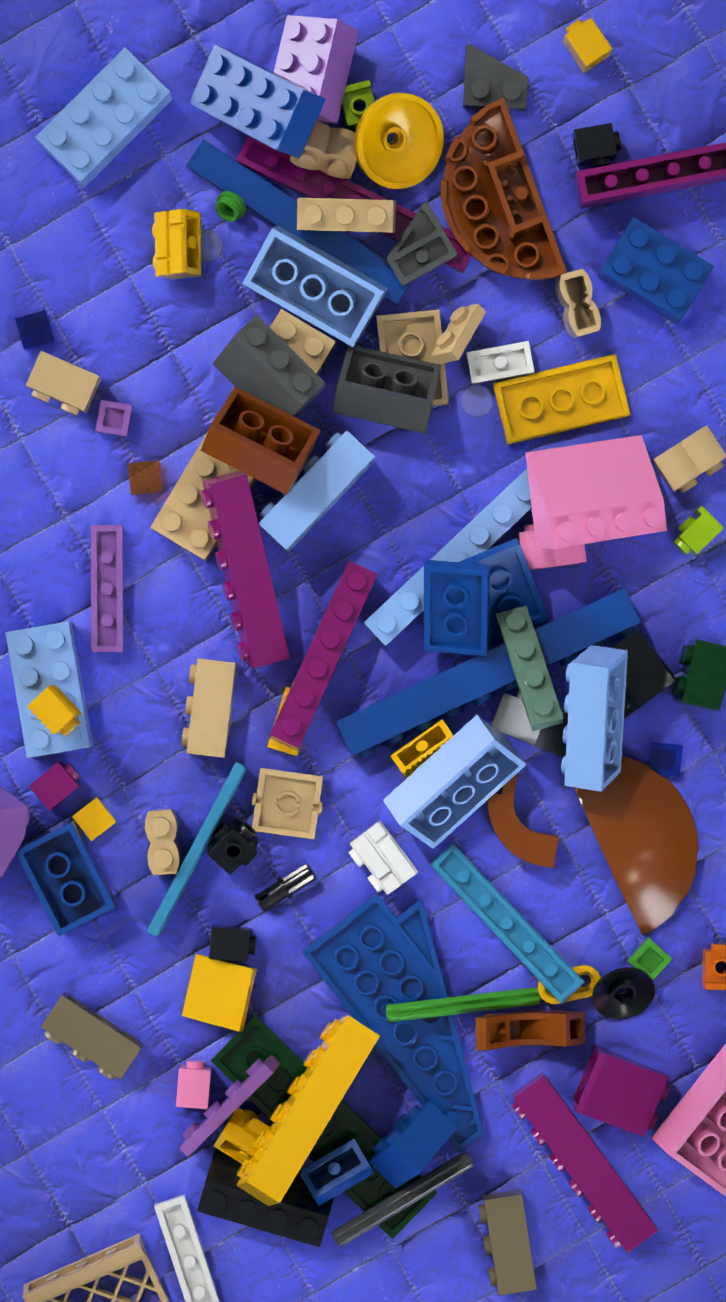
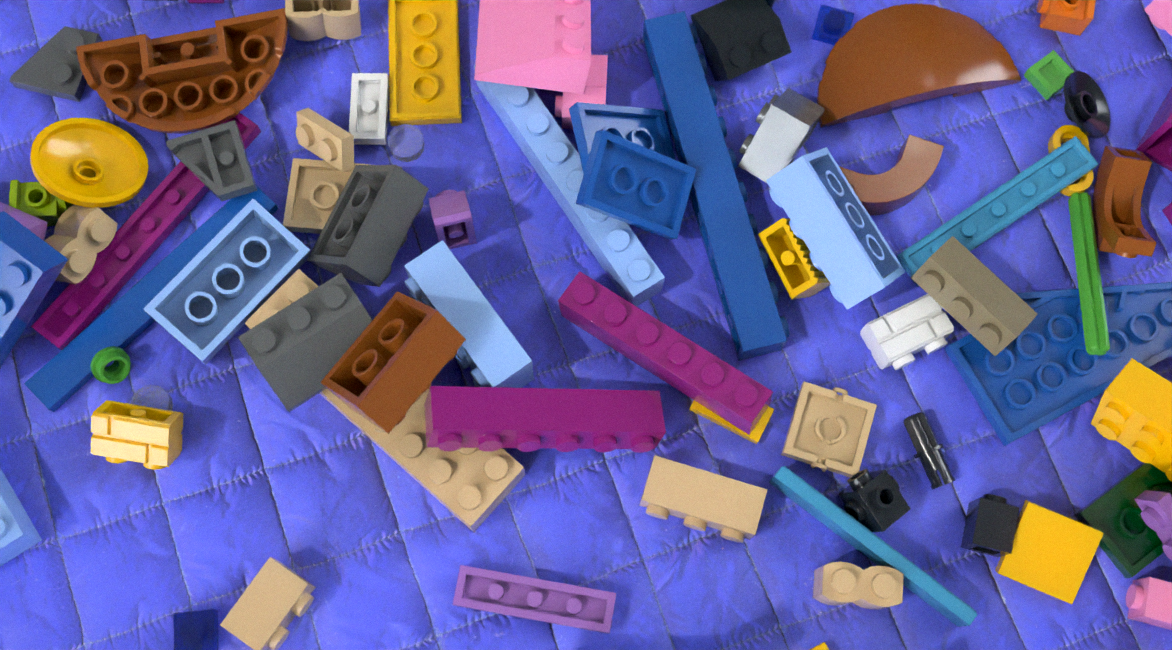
camera: 80 degrees left, 15 degrees down
medium lavender plate [95,400,133,437] -> none
clear orange tile [128,460,163,495] -> none
tan brick [297,198,396,233] -> none
sand green plate [496,605,563,732] -> none
light blue brick [561,645,628,792] -> none
none -> medium lavender slope [428,190,477,249]
none -> dark tan brick [911,236,1038,356]

